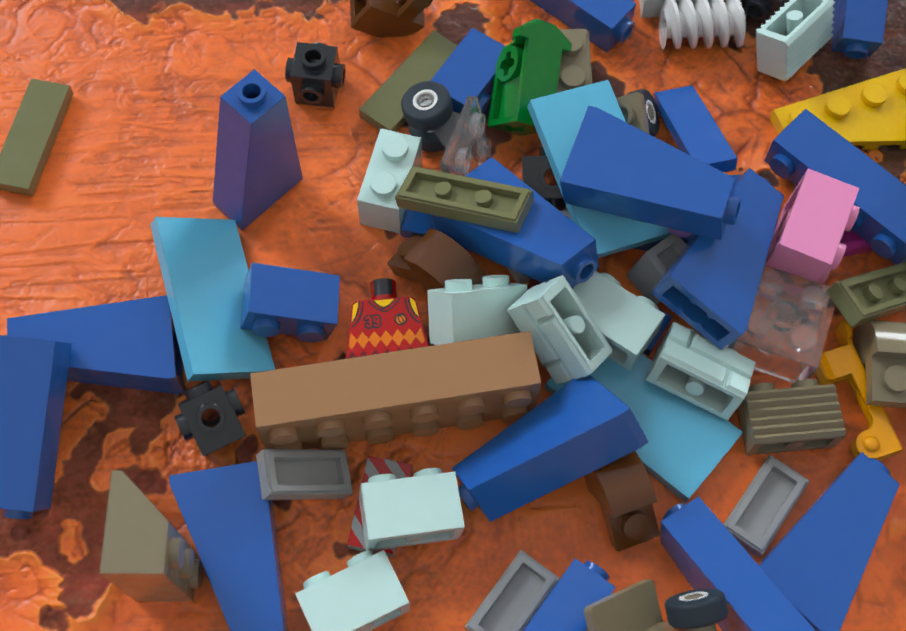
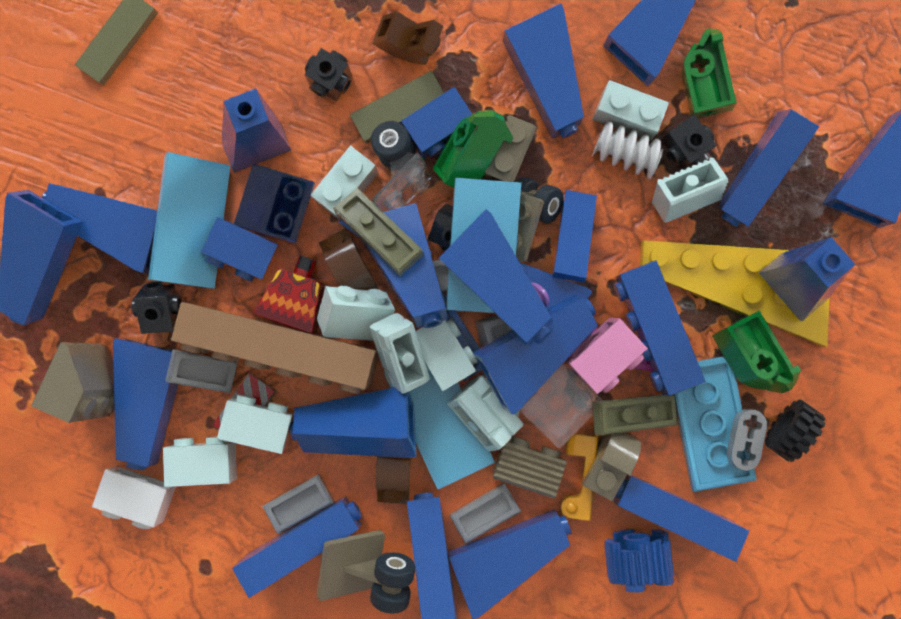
camera: 25 degrees right, 20 degrees up
none -> clear blue slope [234,163,315,244]

